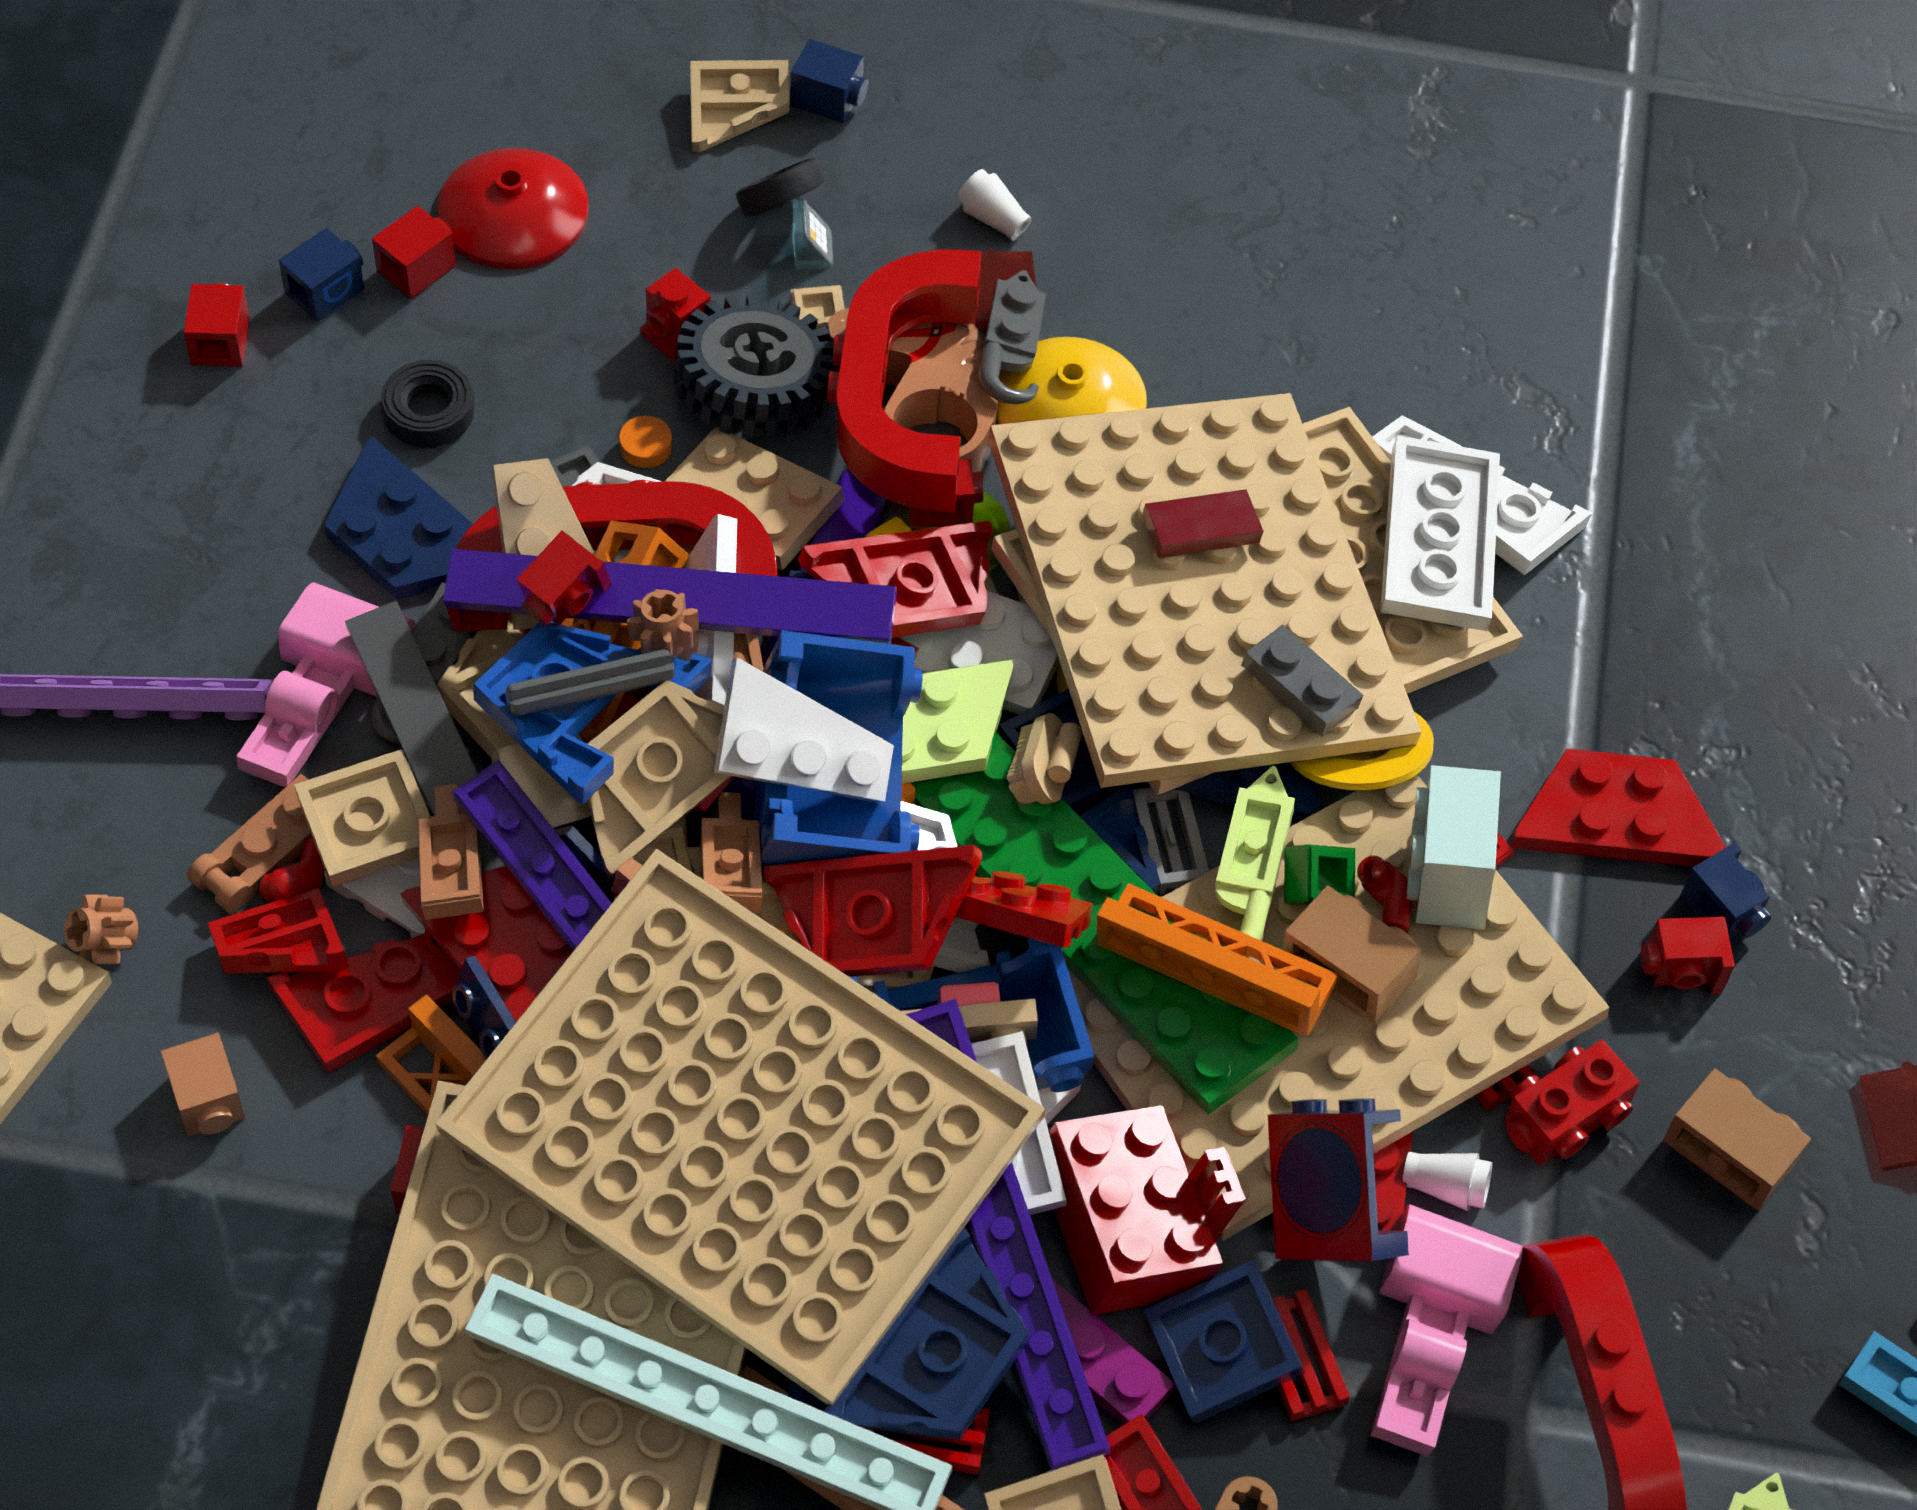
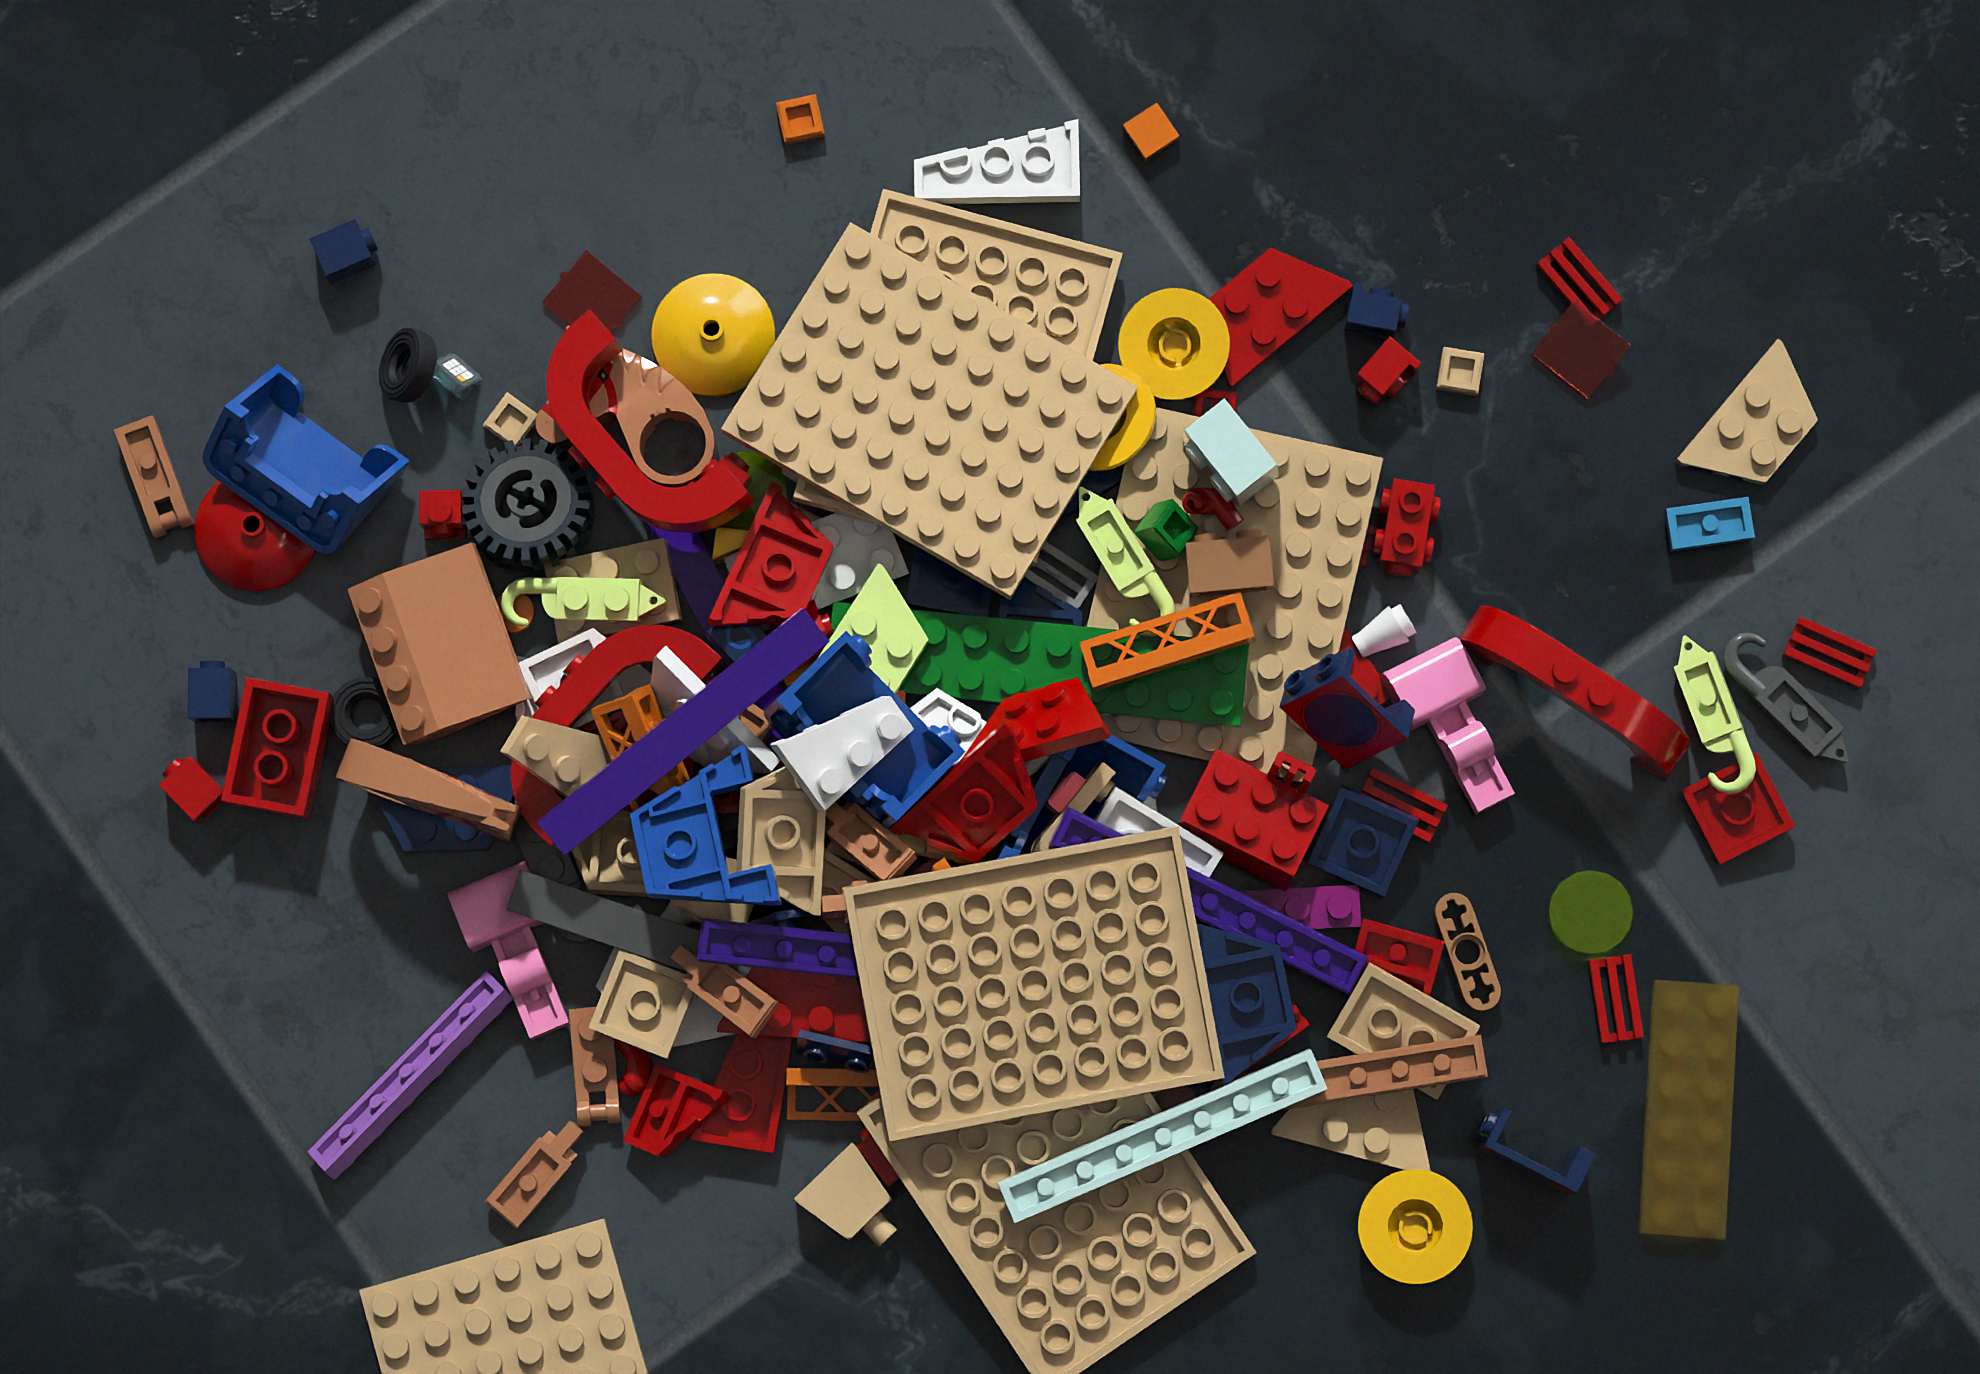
camera: 40 degrees left, 25 degrees up
nougat gear [64,895,138,965] -> none
nougat brick [161,1032,245,1137] -> none
red brick [372,205,456,299] -> none
dark grey axle [505,649,675,717] -> none
red brick [516,530,612,626] -> none
nougat gear [627,589,699,658] -> none
tan wing [690,60,789,153] -> none
white cone [957,169,1032,241] -> none
dark grey plate [978,270,1046,405] -> none
tan piece [1007,713,1082,805] -> none
dark red tile [1142,489,1264,558] -> none
dark grey plate [1241,624,1364,736] -> none
white plate [1380,435,1500,631] -> none
medium nougat brick [1663,1068,1812,1211] -> none
none -> nougat plate [114,415,195,539]
none -> blue windscreen [202,364,410,554]
none -> red brick [221,677,334,821]
none -> nougat animal [335,738,521,841]
none -> nougat slope [347,543,532,745]
none -> nougat hinge [484,1121,585,1229]
none -> yellowish green plate [501,577,667,627]
none -> orange tile [776,94,825,145]
none -> tan torso [794,1143,897,1247]
none -> yellow hat [1118,288,1230,400]
none -> orange tile [1122,103,1180,161]
none -> tan tile [1436,347,1485,396]

